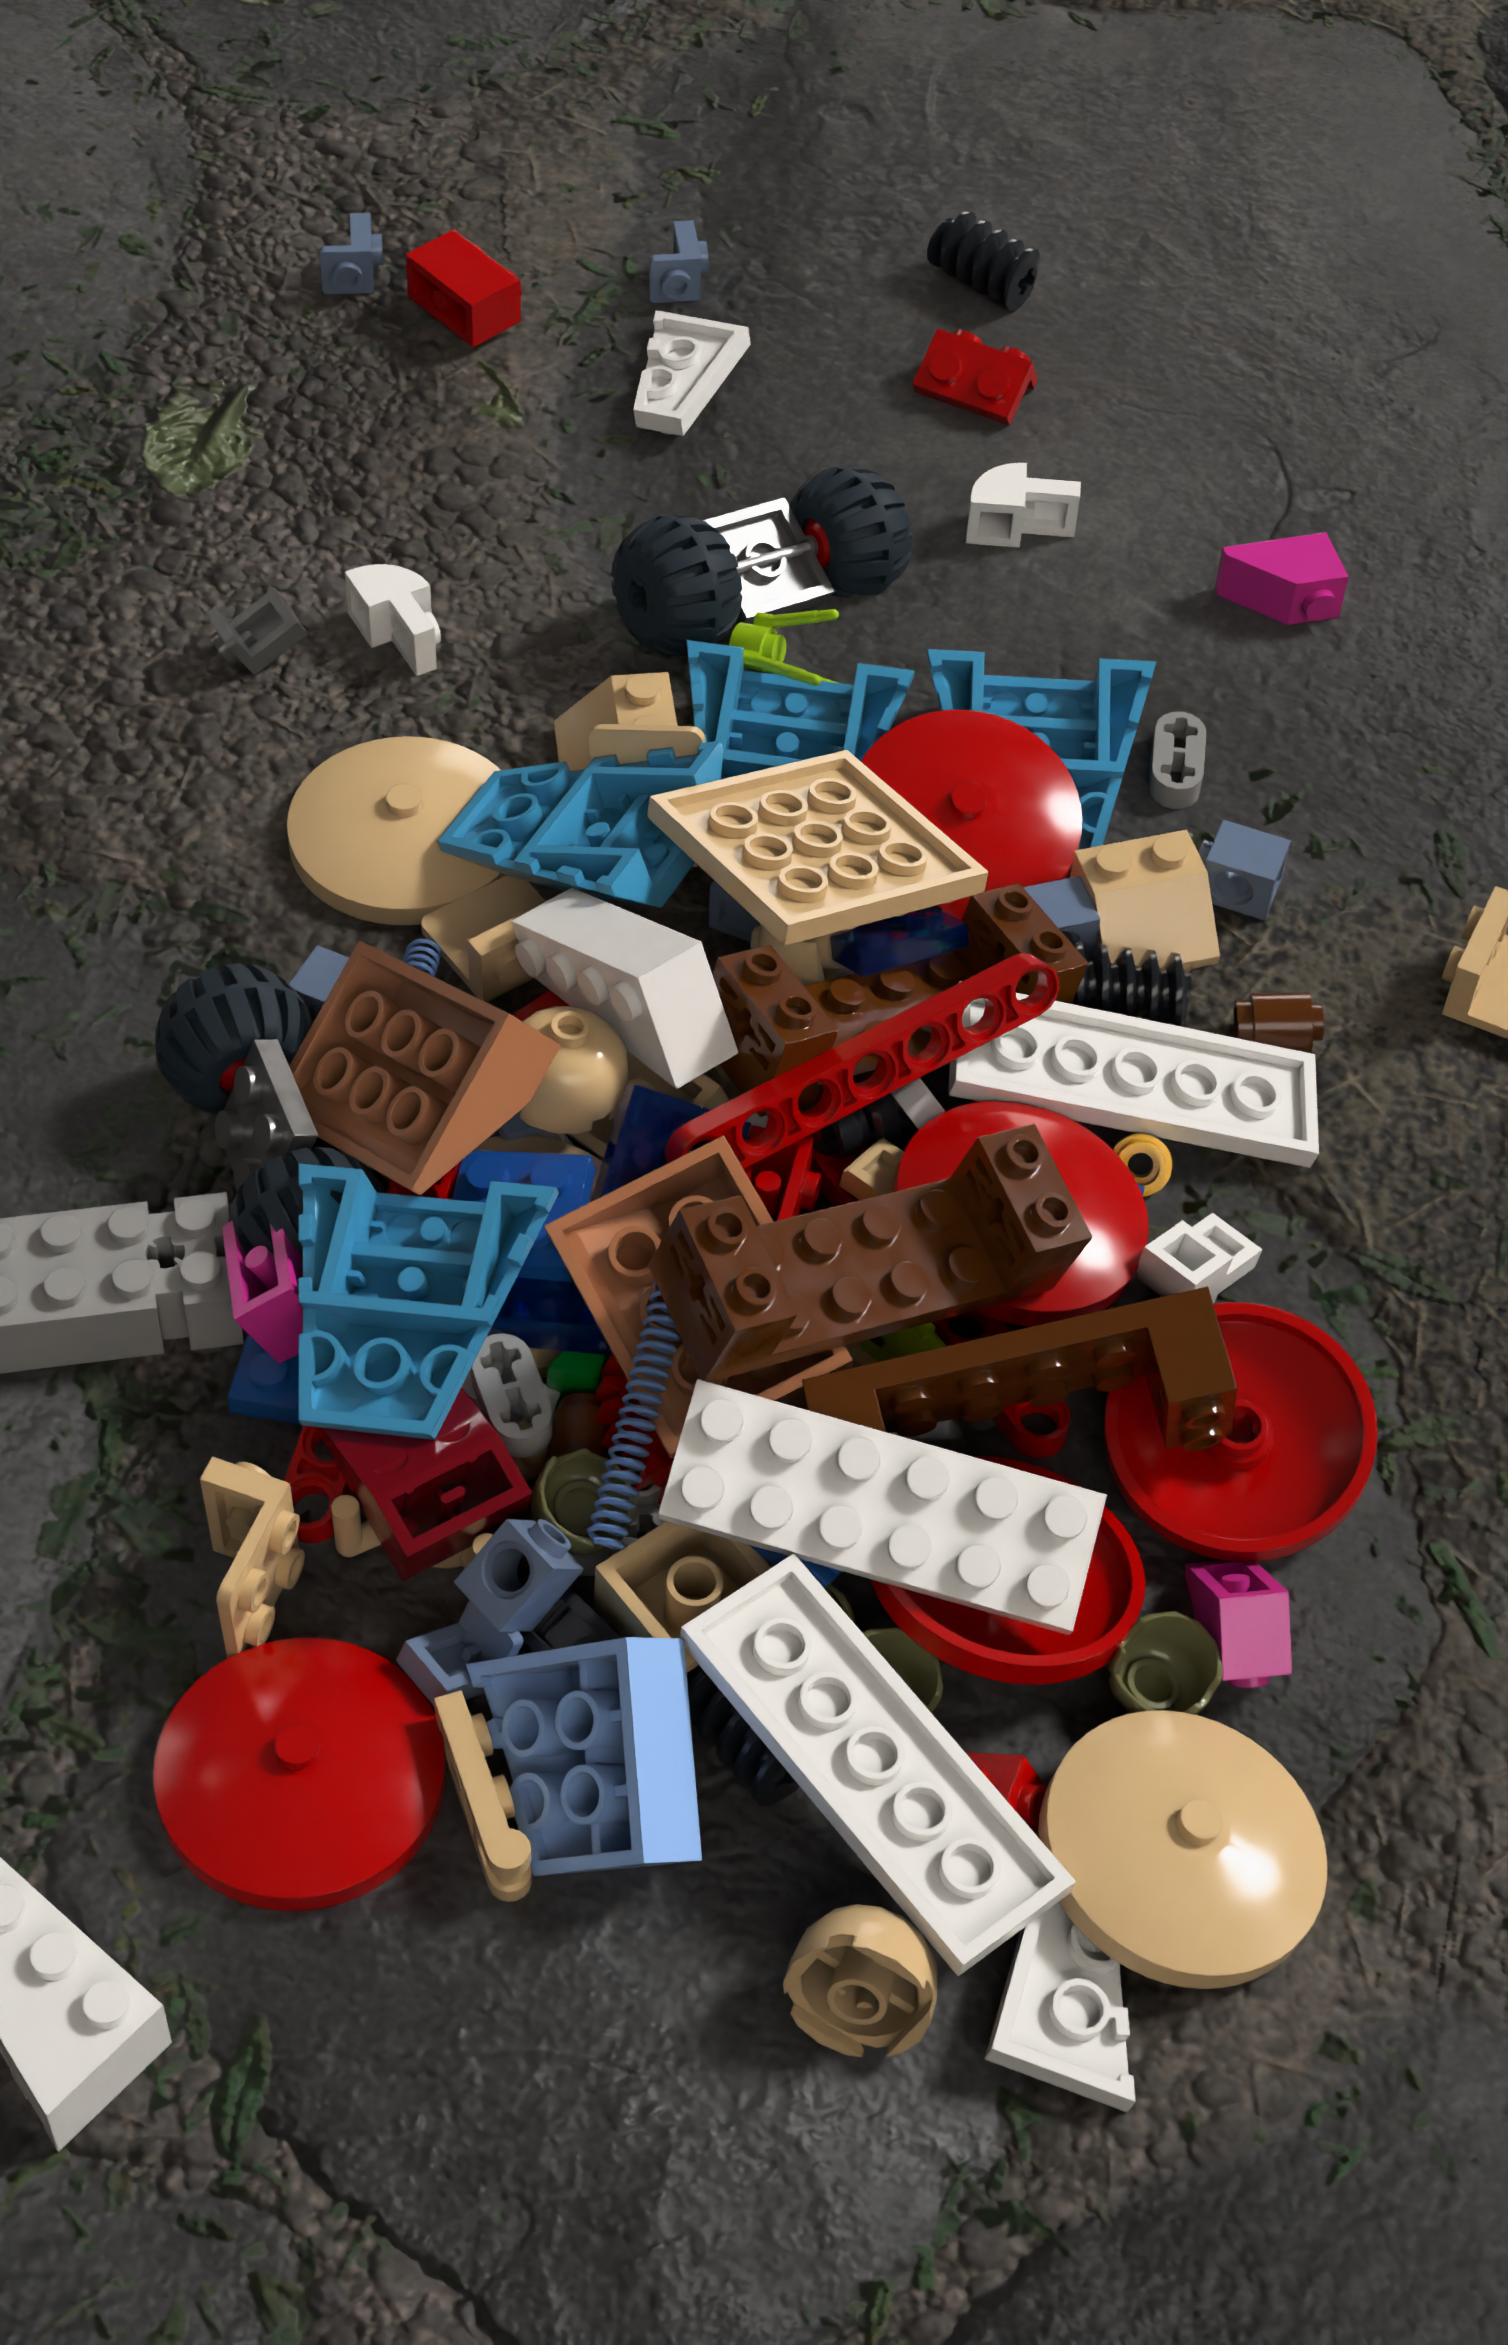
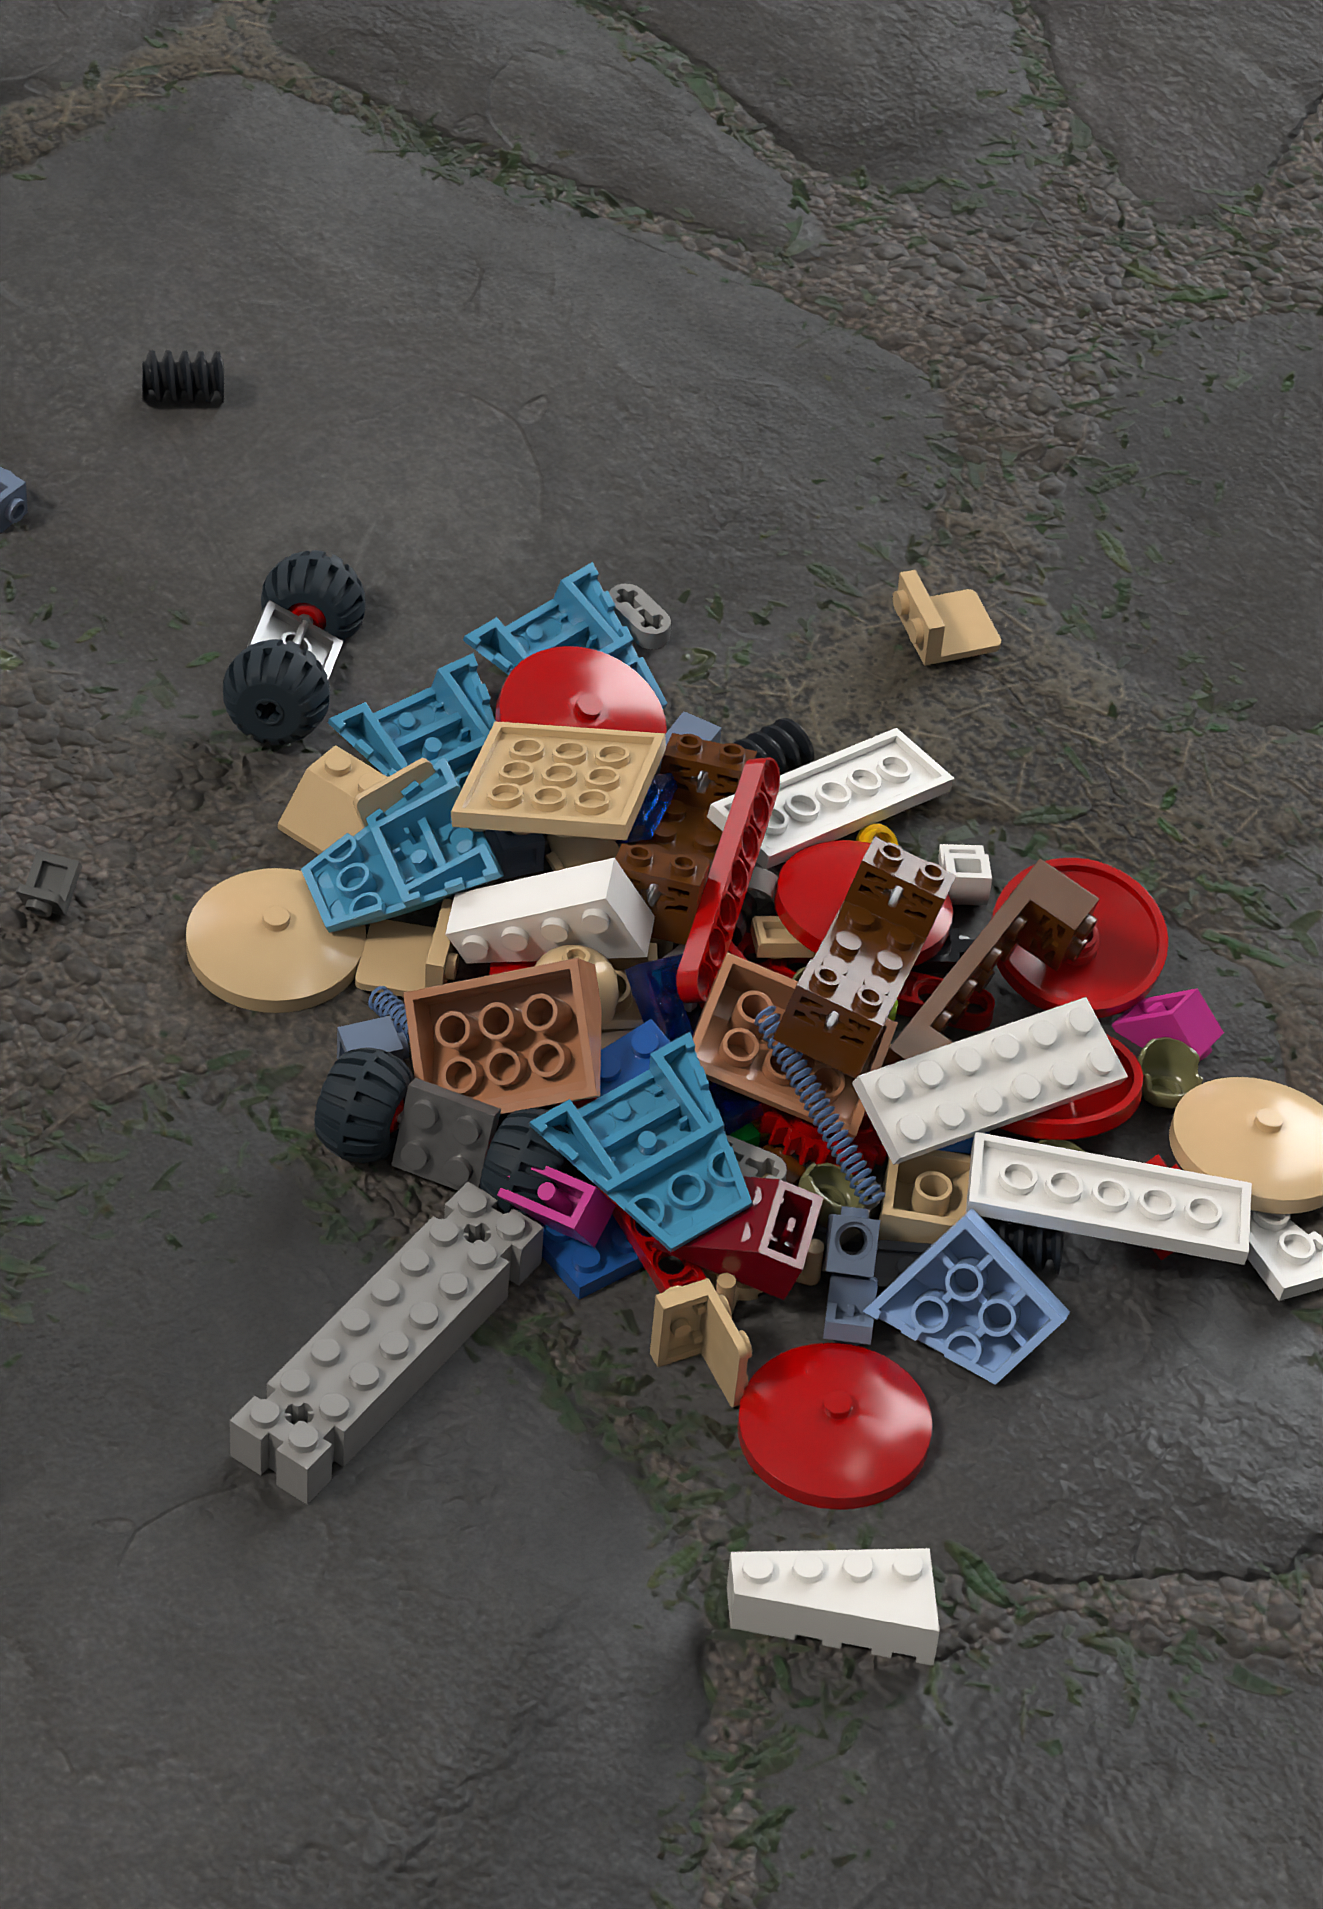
camera: 45 degrees left, 5 degrees down
white brick [345,564,441,676] -> none
tan plate [434,1690,532,1902] -> none
white wing [633,310,751,436] -> none
lime plant [729,609,839,686] -> none
tan cylinder [783,1904,938,2057] -> none
red bracket [912,328,1038,426] -> none
white brick [966,463,1081,548] -> none
tan slope [1070,830,1220,971] -> none
sand blue brick [1198,820,1291,920] -> none
dark pink slope [1215,532,1349,625] -> none
reddish brown brick [1233,992,1324,1053] -> none

